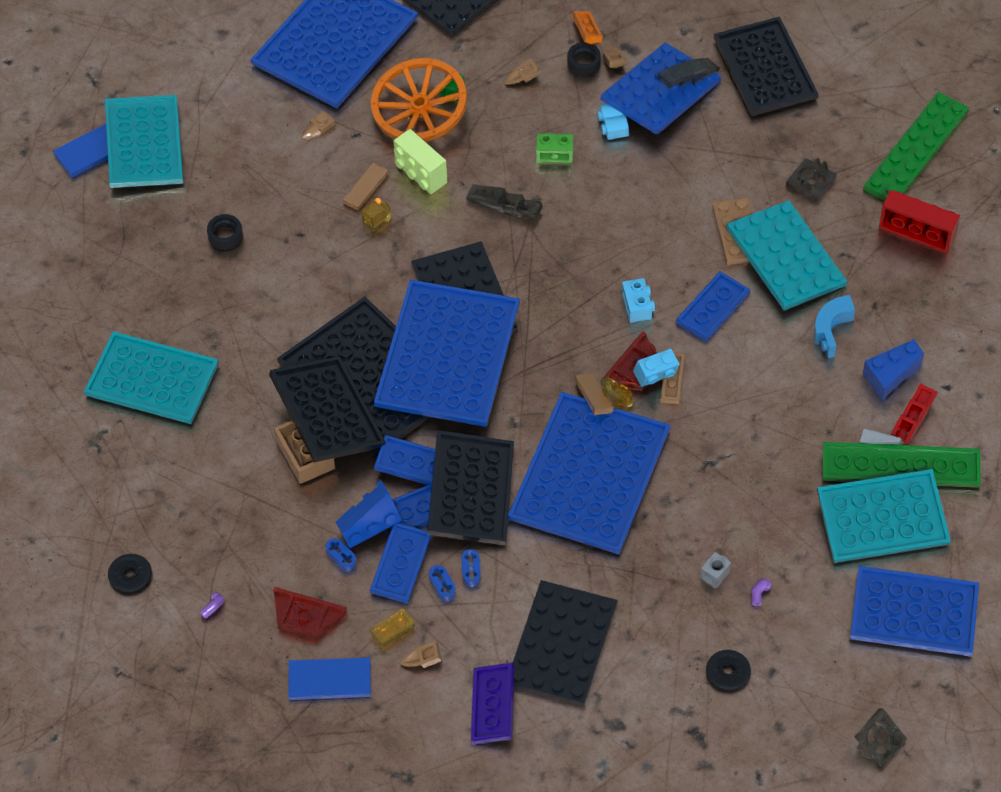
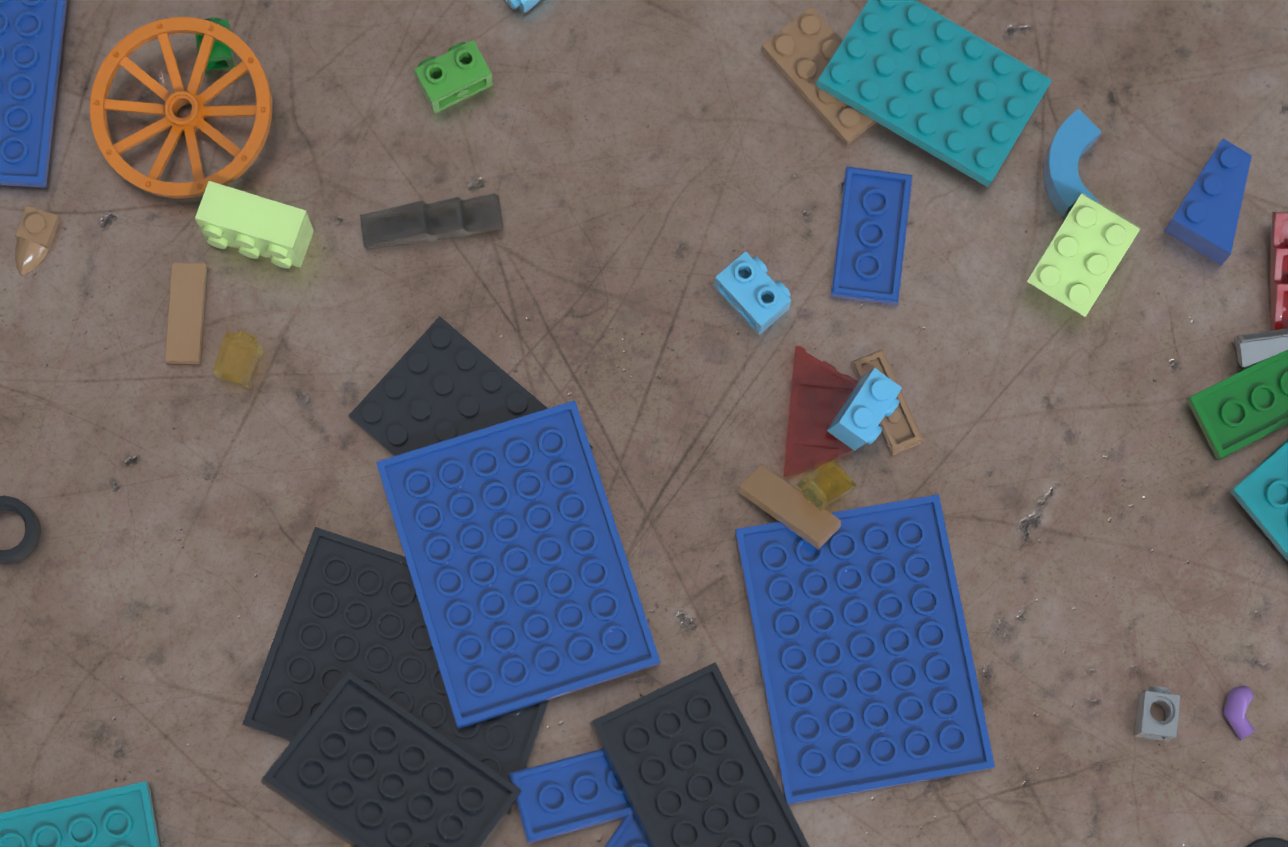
camera: 35 degrees left, 20 degrees up
none -> yellowish green brick [1027,193,1141,317]

